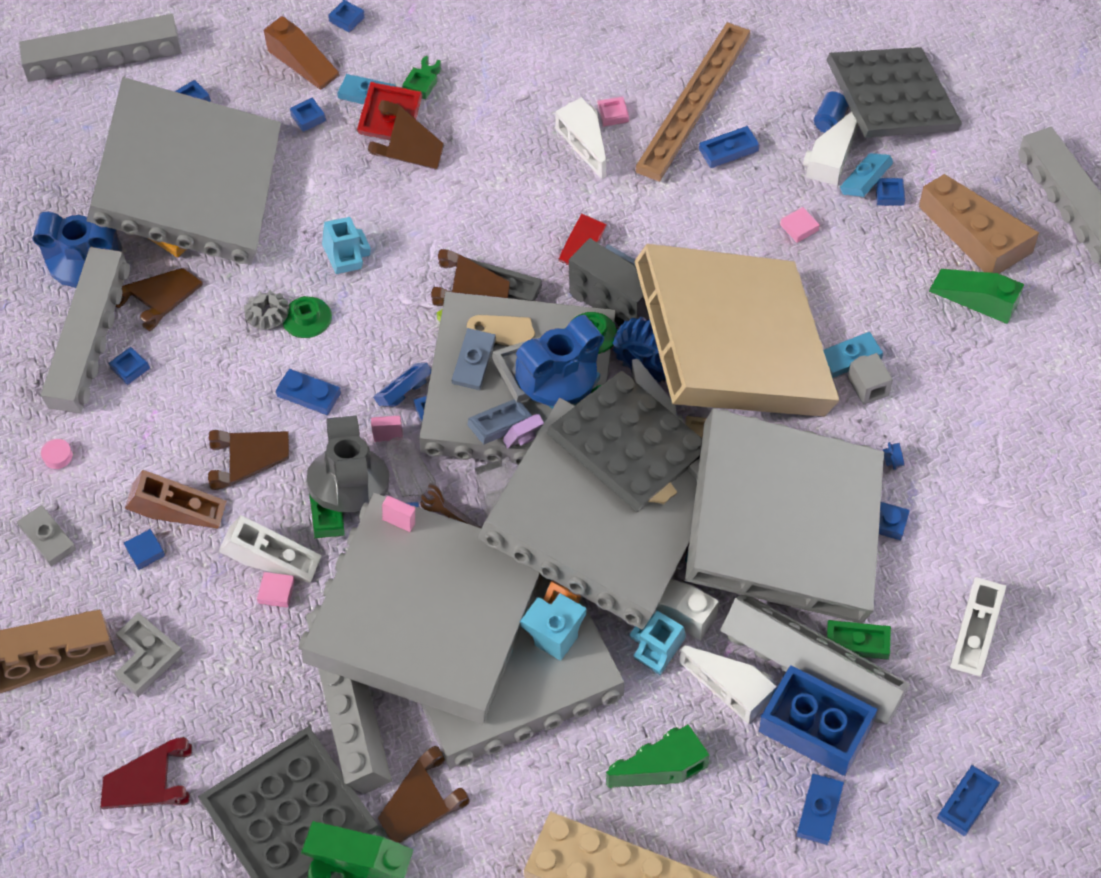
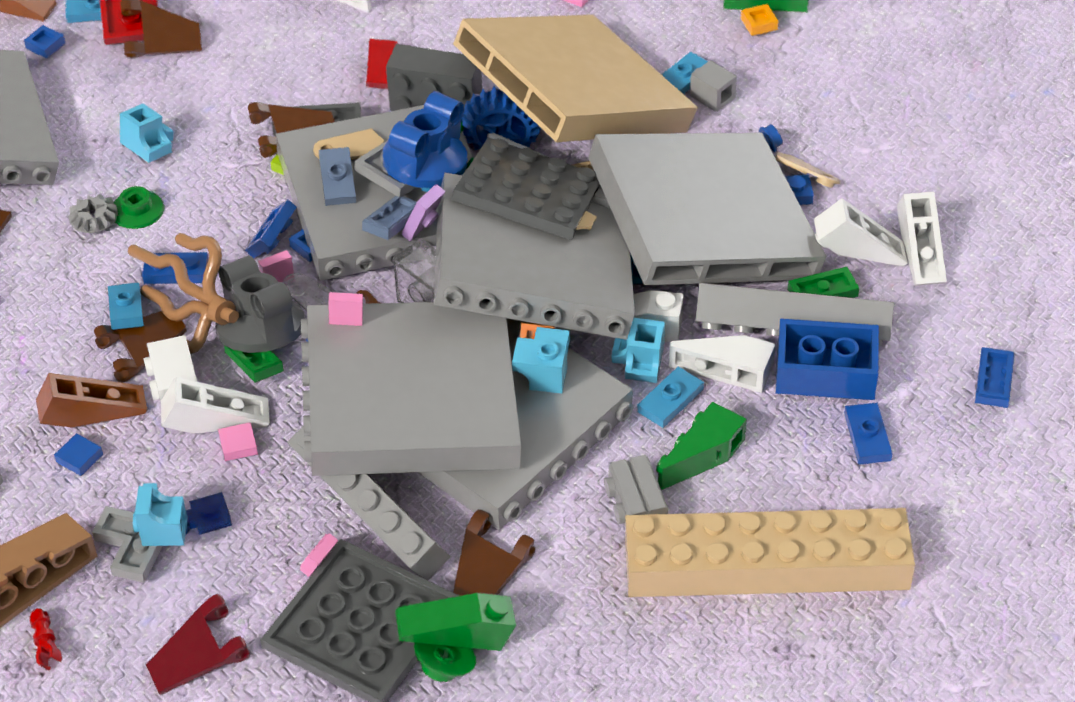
camera: 25 degrees left, 10 degrees down
none -> red piece [29,608,62,671]
none -> dark azure plate [108,283,144,330]
none -> medium nougat plant [127,233,239,354]
none -> medium azure brick [133,483,188,546]
none -> white brick [143,335,197,402]
none -> clear blue plate [186,492,232,535]
none -> bright pink tile [300,533,339,577]
none -> light grey brick [604,455,668,525]
none -> dark azure plate [637,366,704,428]
none -> light orange plate [741,4,778,36]
none -> tan piece [776,152,841,188]
none -> white slope [814,198,908,266]

